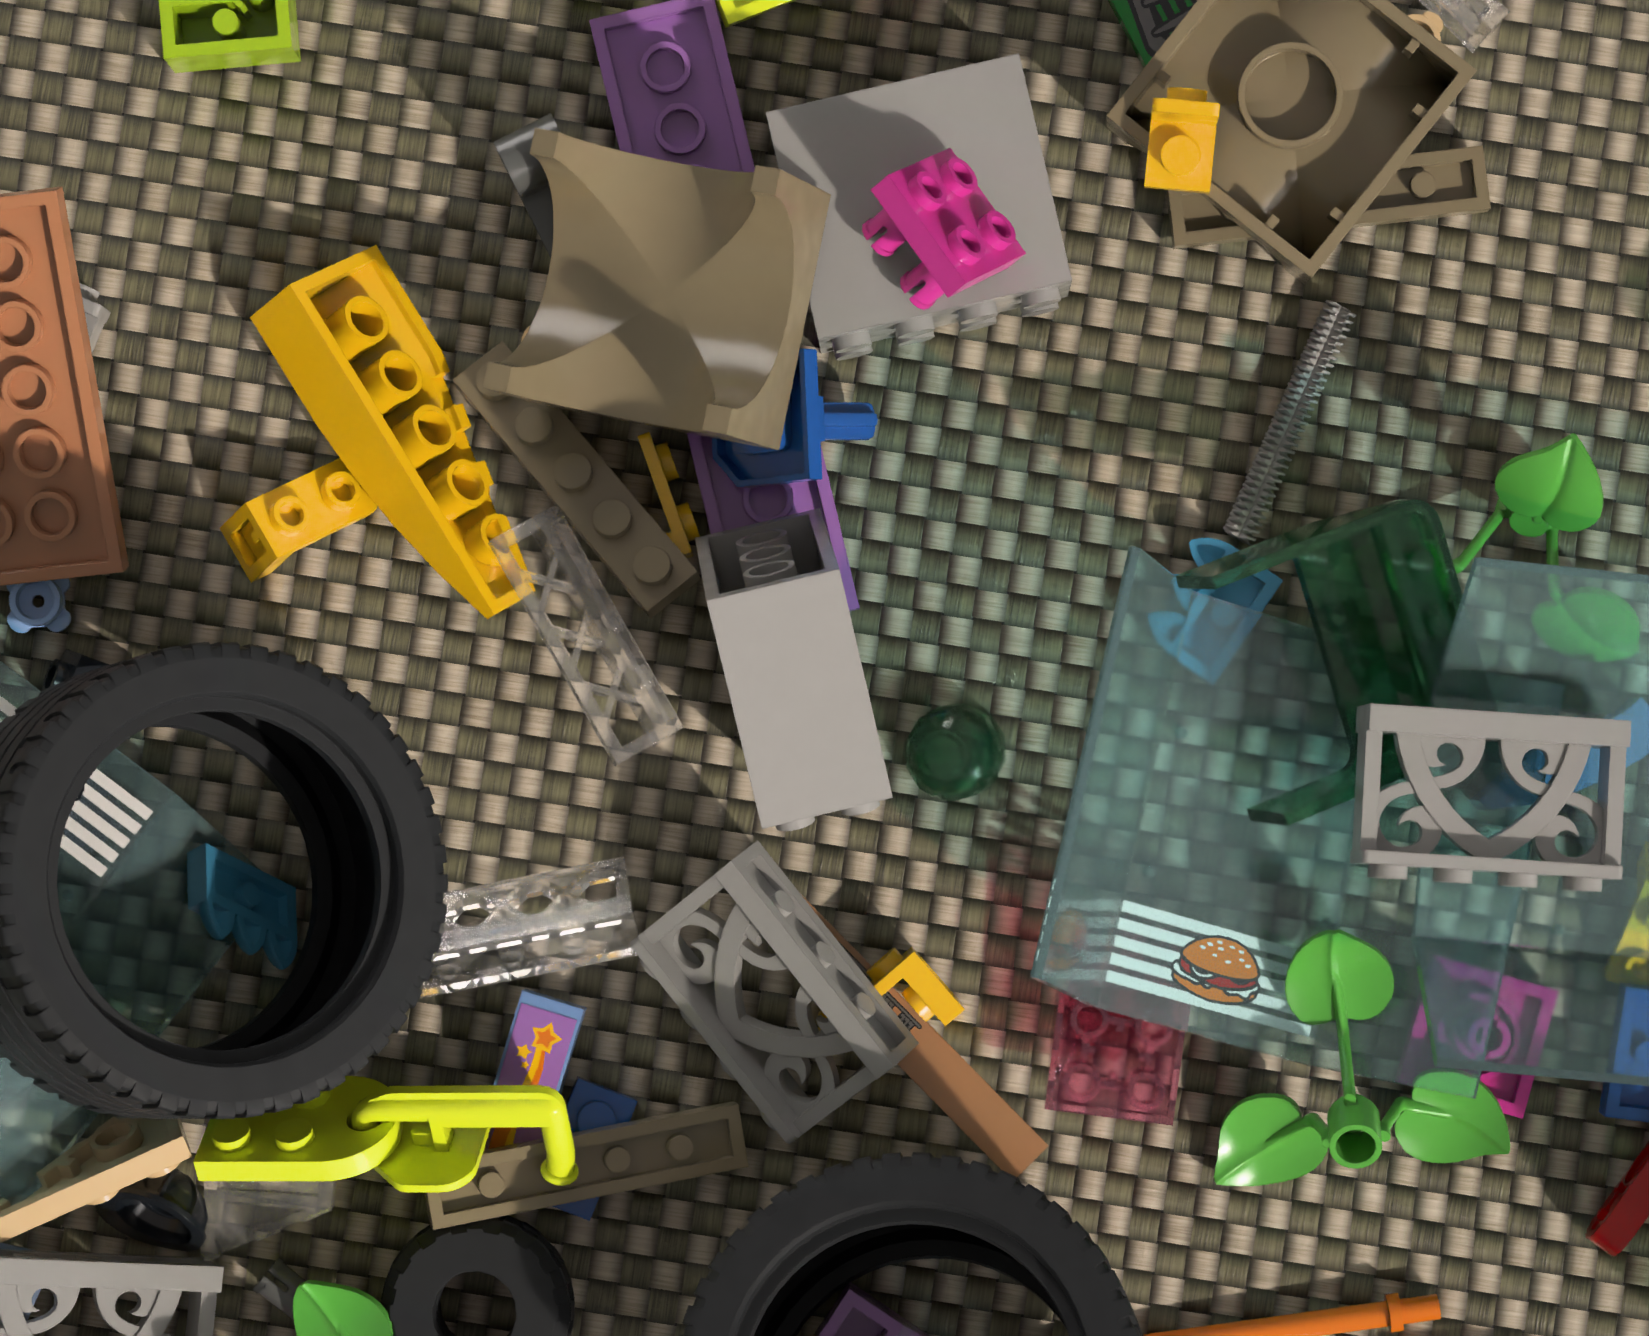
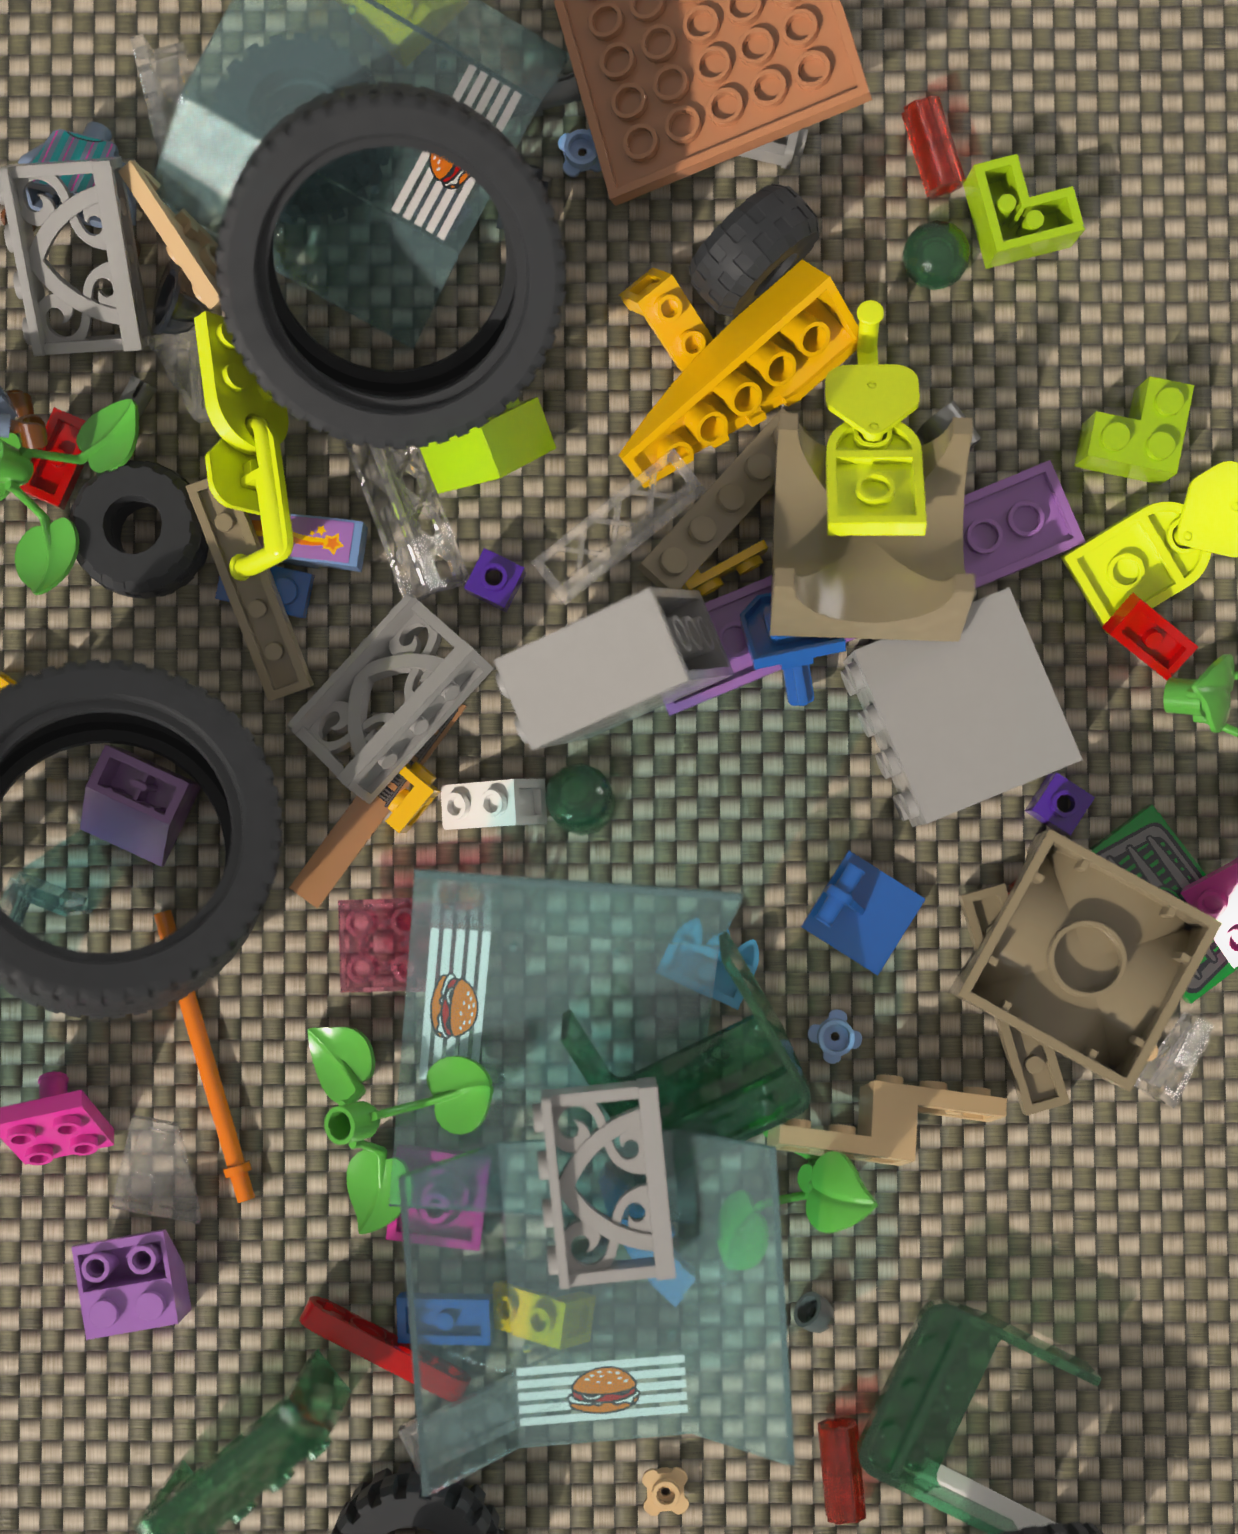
camera: 80 degrees right, 0 degrees up
dark azure plate [187,843,297,970] -> none
dark pink plate [862,148,1026,310] -> none
yellow bracket [1144,87,1220,194] -> none
light grey axle [1223,300,1357,546] -> none
none -> lime brick [420,397,557,494]
none -> white bracket [441,779,547,830]
none -> dark purple plate [464,548,526,613]
none -> black tyre [689,183,820,317]
none -> tan bracket [767,1075,1007,1166]
none -> blue plate [800,850,926,976]
none -> light blue plate [808,1009,862,1064]
none -> neon yellow plate [825,300,927,536]
none -> clear red axle [901,95,966,198]
none -> clear green hair [902,219,971,291]
none -> dark purple plate [1024,772,1095,836]

